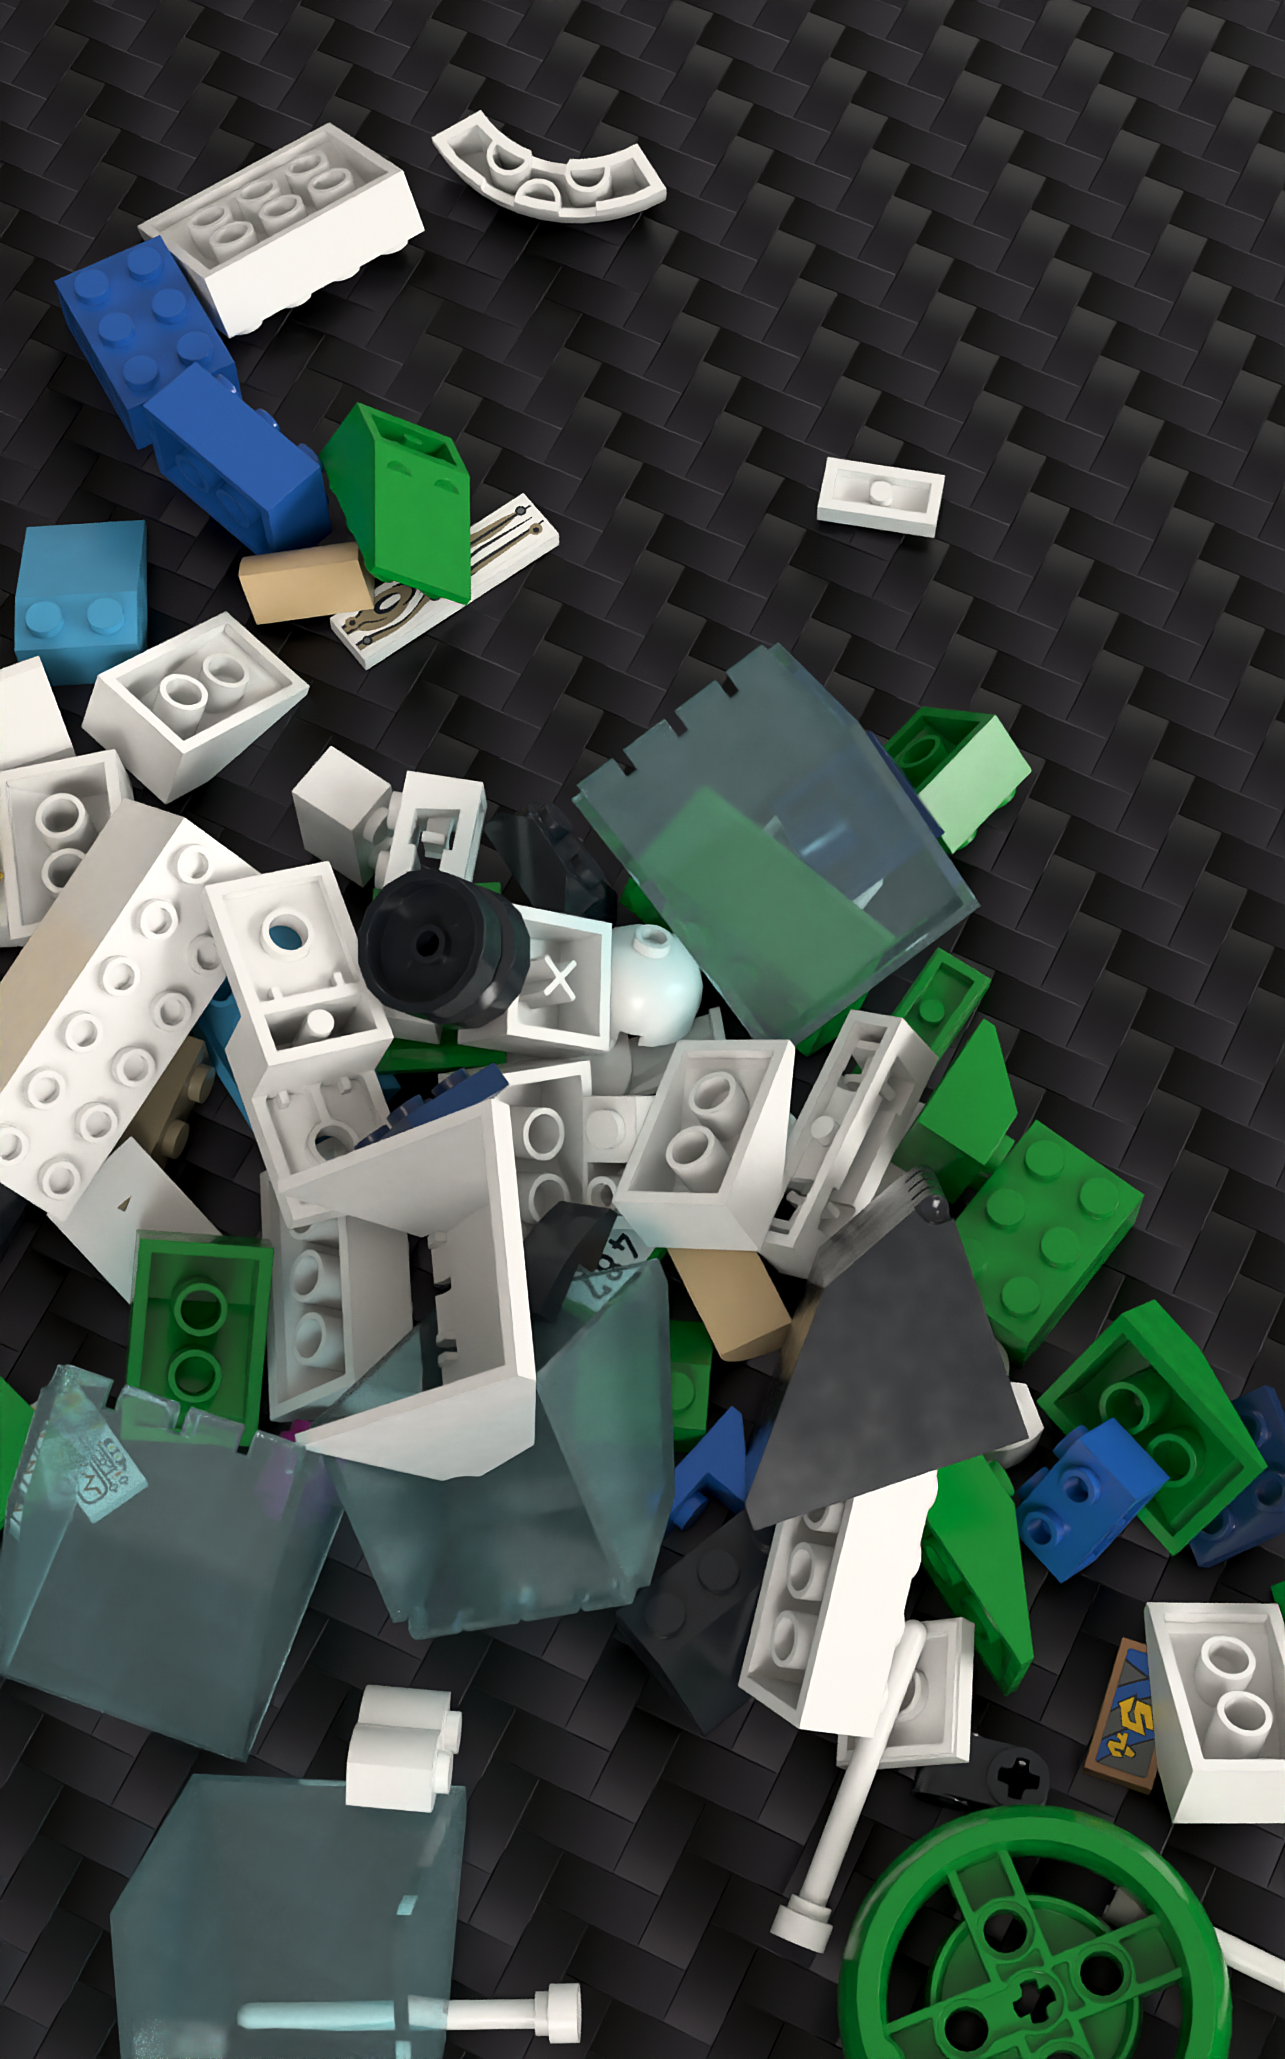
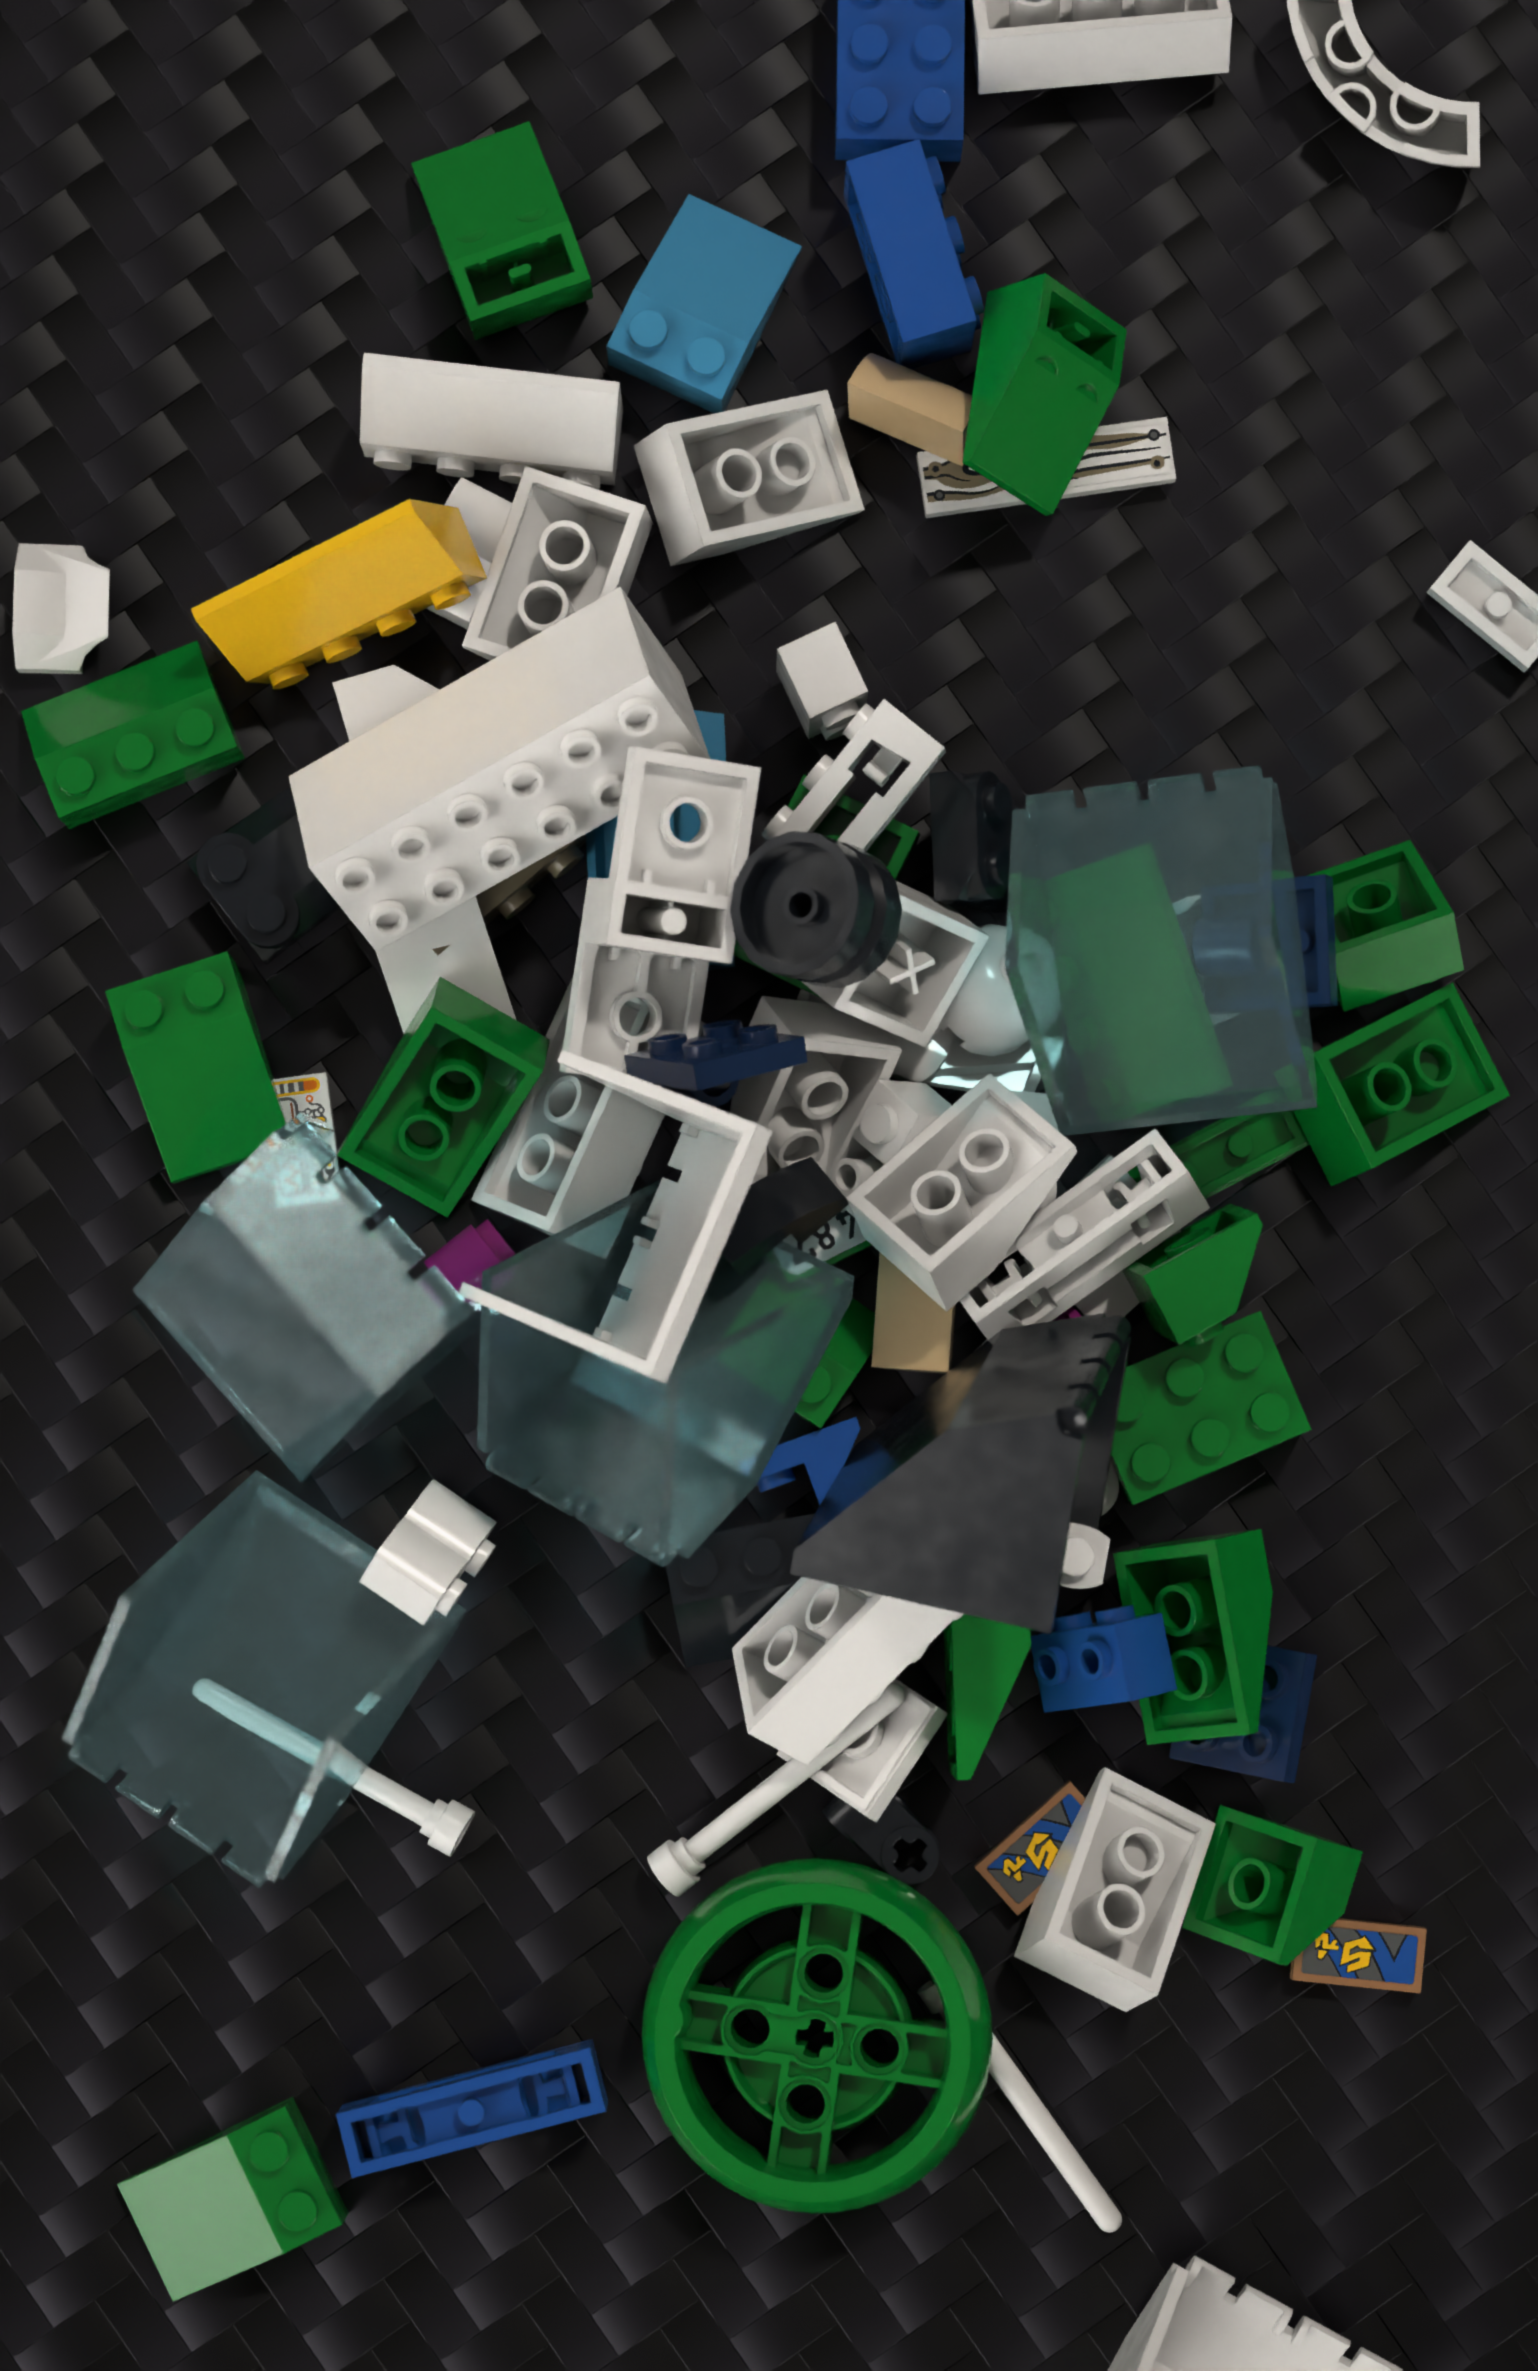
camera: 25 degrees right, 20 degrees up
none -> green slope [1273,982,1510,1186]

